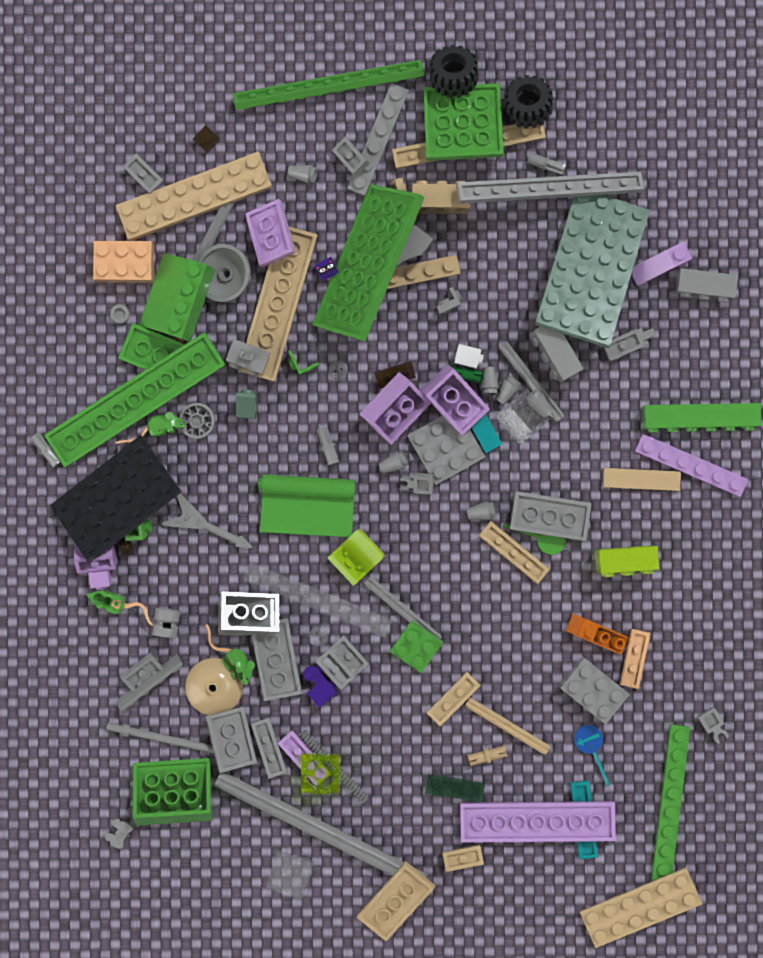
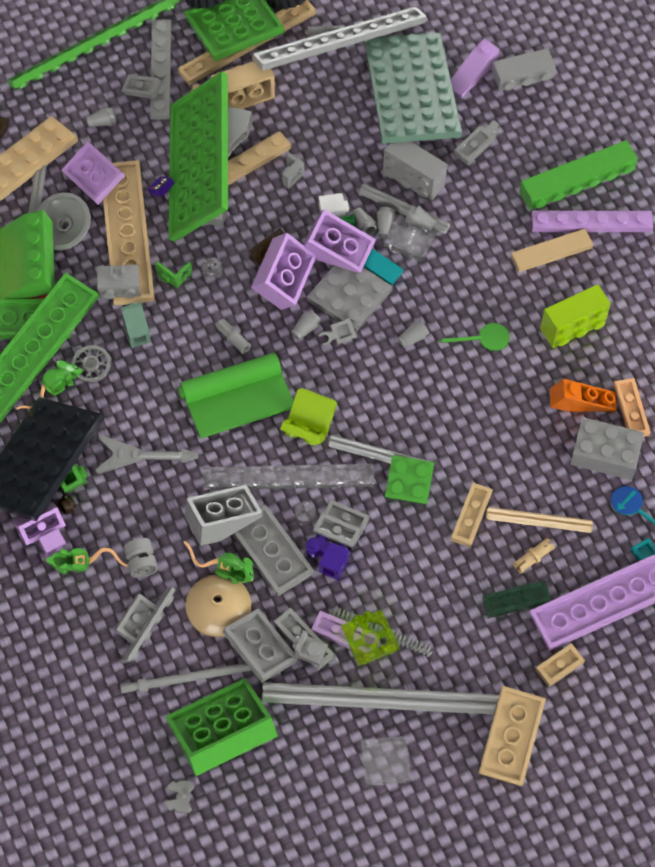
camera: 25 degrees left, 25 degrees down
tan tile [478,521,550,584] -> none
light grey plate [509,491,592,541] -> none
none -> light grey bracket [293,630,328,666]

